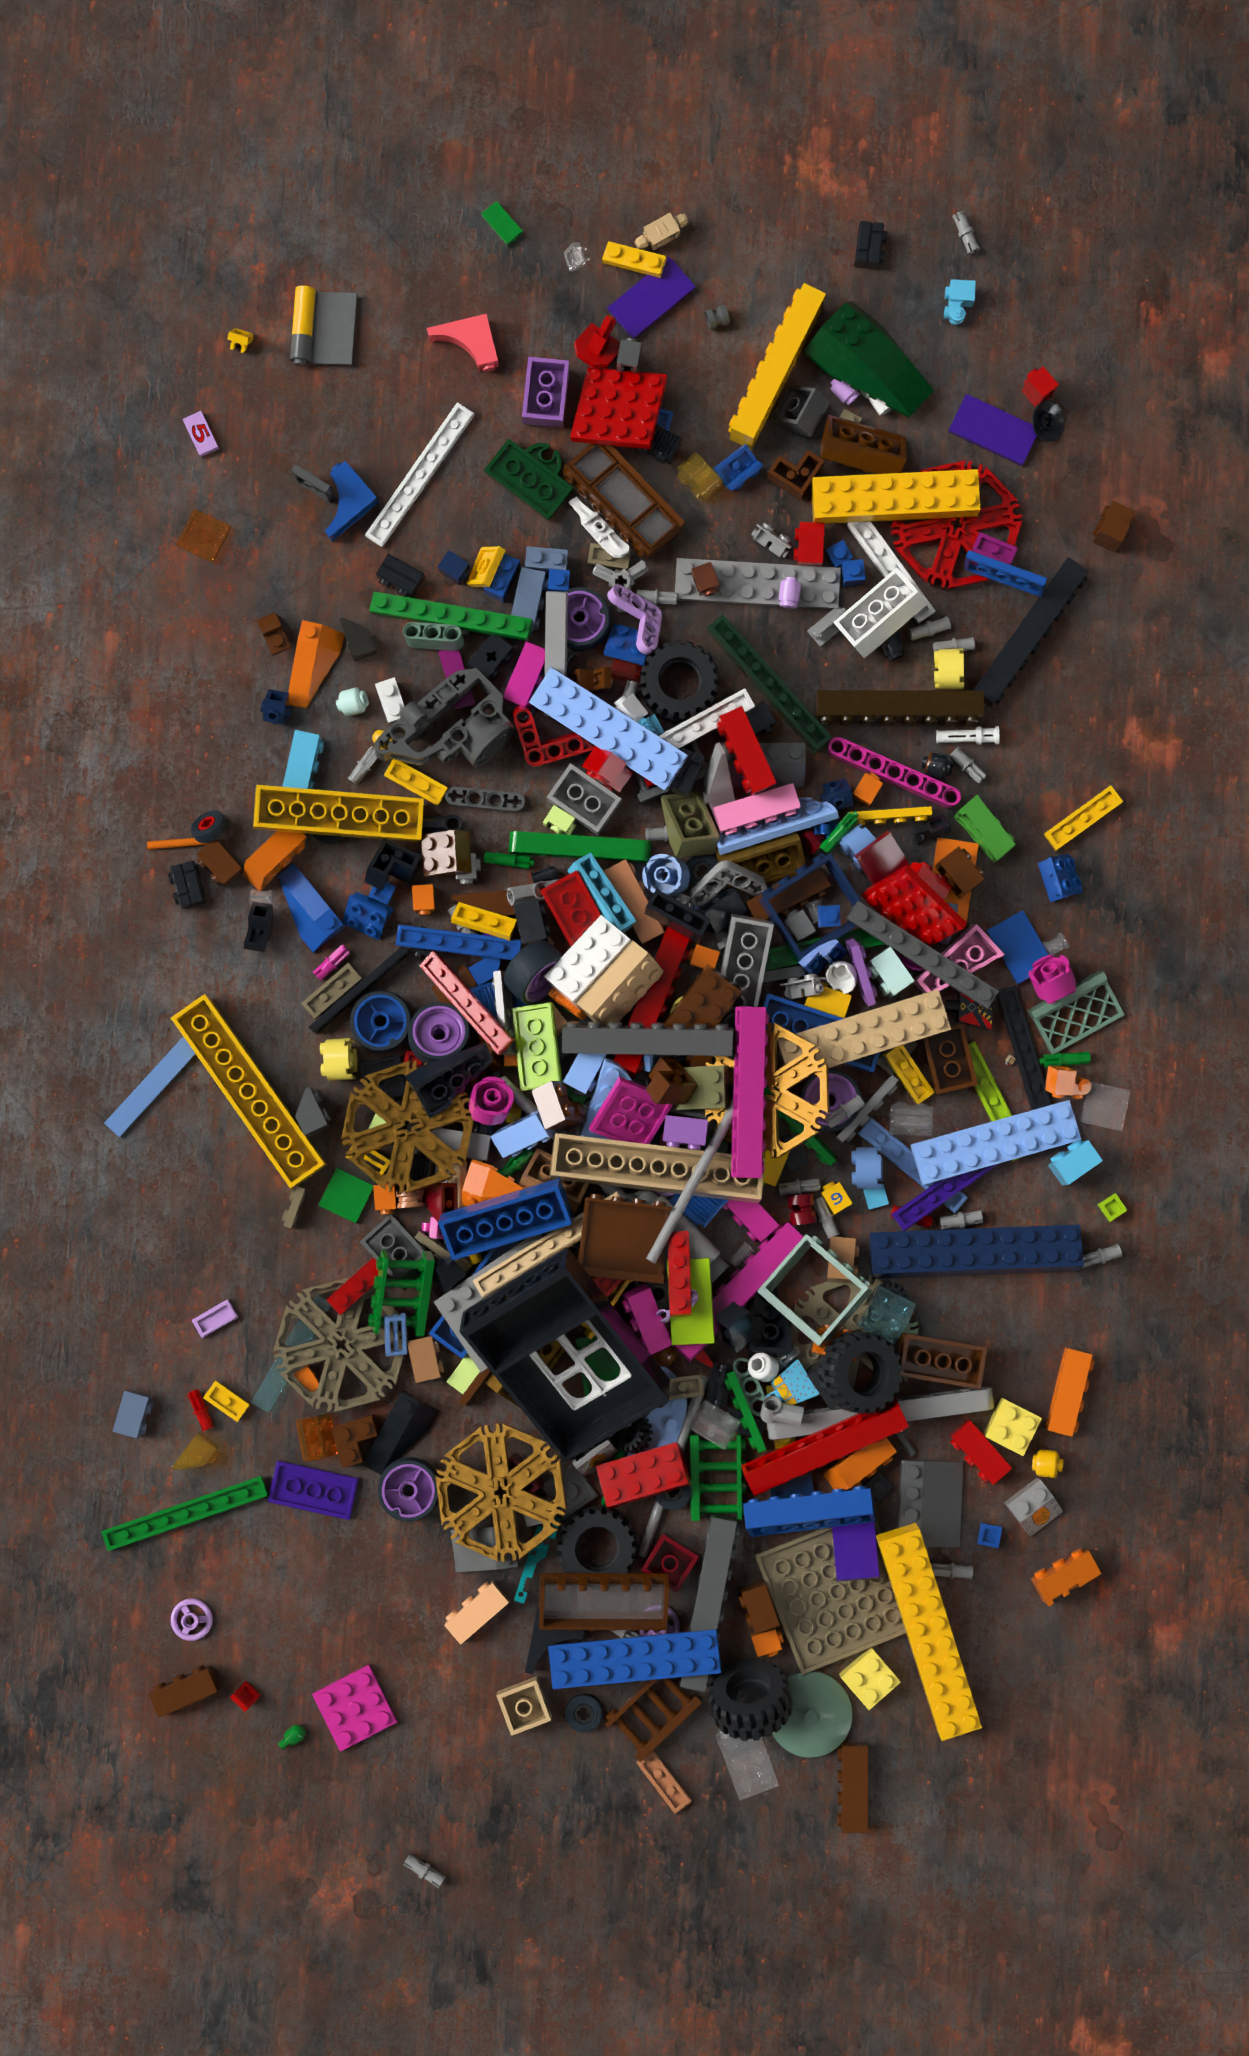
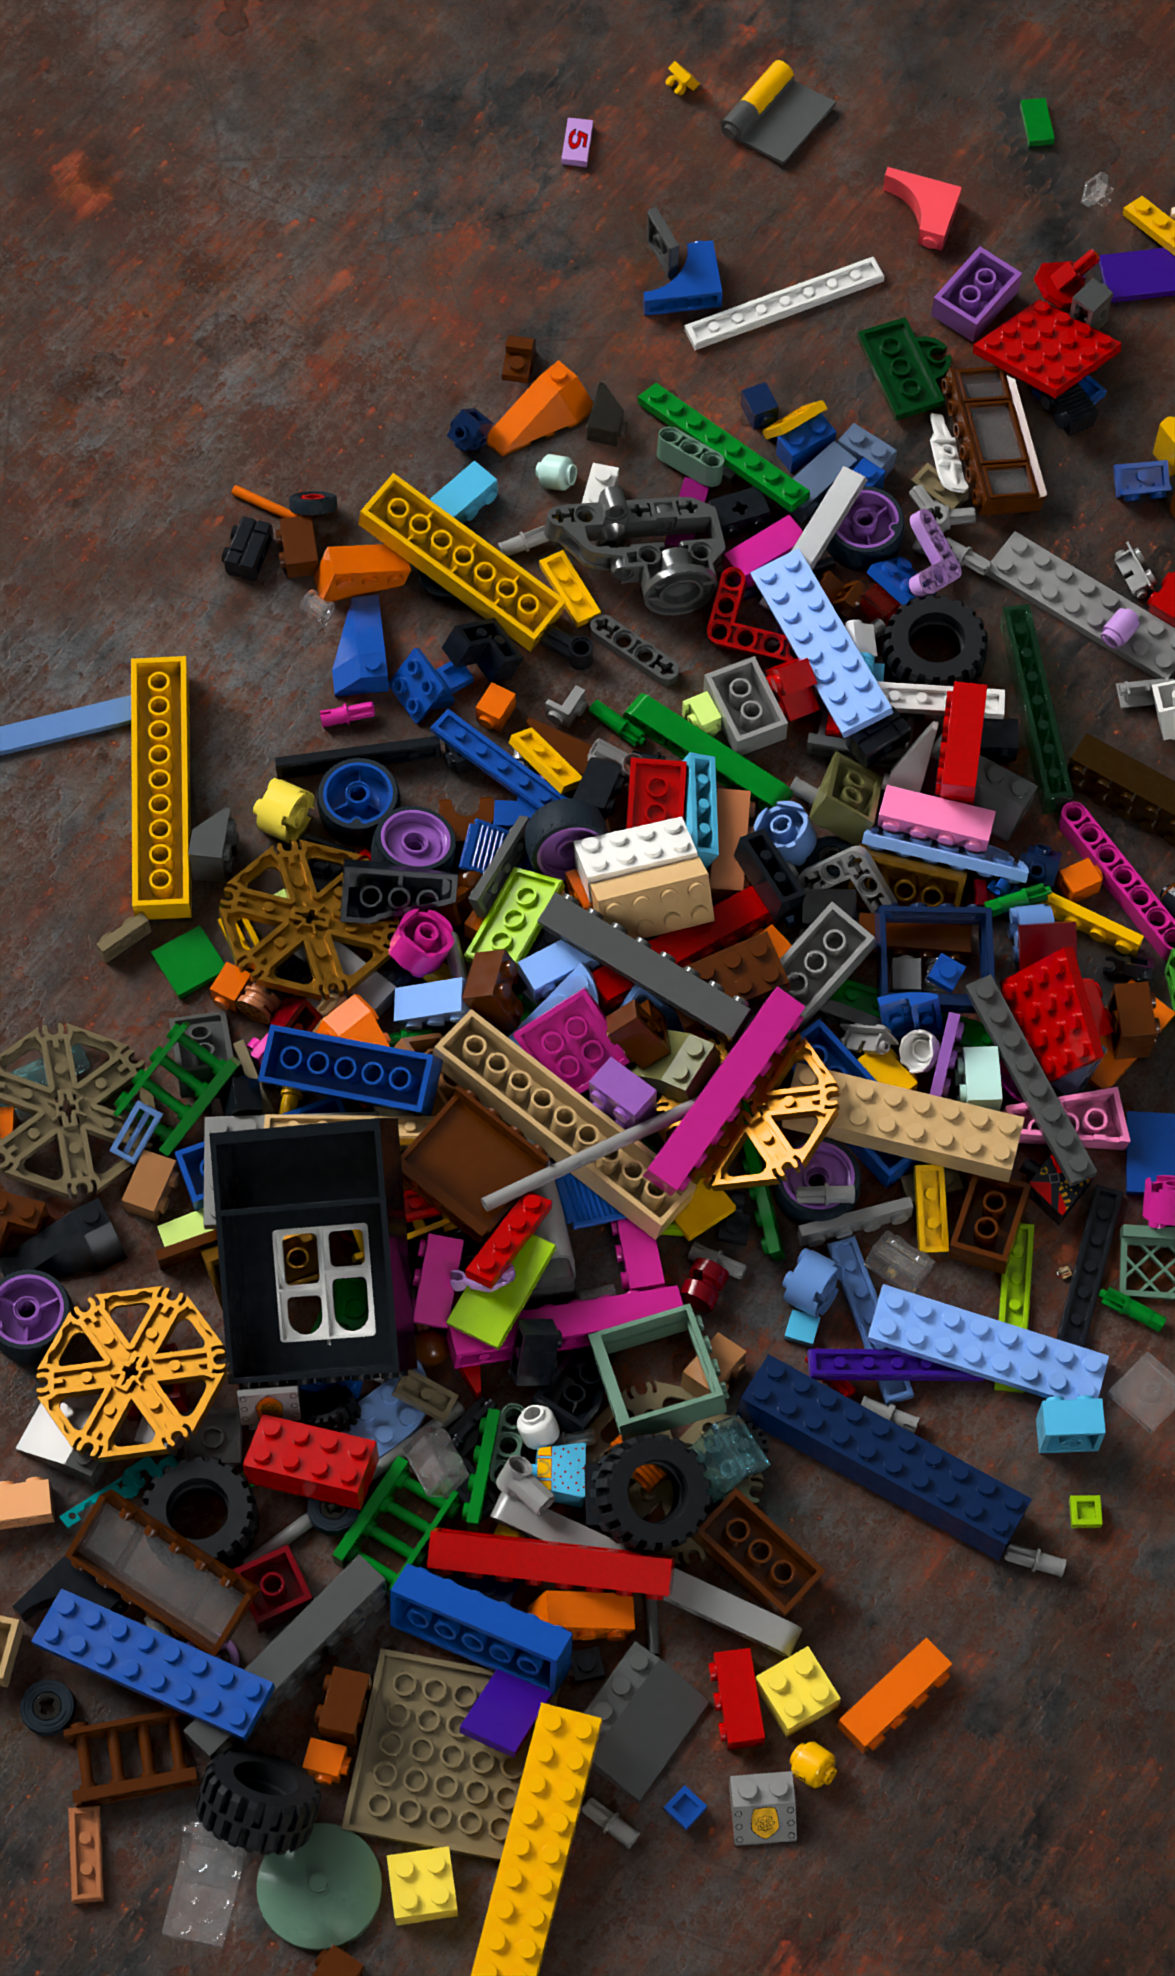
camera: 30 degrees right, 20 degrees down
clear orange tile [176,509,231,564] -> none
black brick [244,902,273,952] -> none
dark tan plate [301,963,362,1020] -> none
red plate [326,1257,379,1315] -> none
black brick [376,554,425,598] -> none
tile [419,951,514,1055] -> none
brick [421,830,472,878] -> none
clear yellow brick [677,452,723,502] -> none
copper brick [691,562,720,597] -> none
light grey axle [814,1197,840,1239] -> none
yellow brick [820,1181,853,1214] -> none
orange wedge [1030,1548,1101,1606] -> none
orange brick [1045,1066,1091,1099] -> none

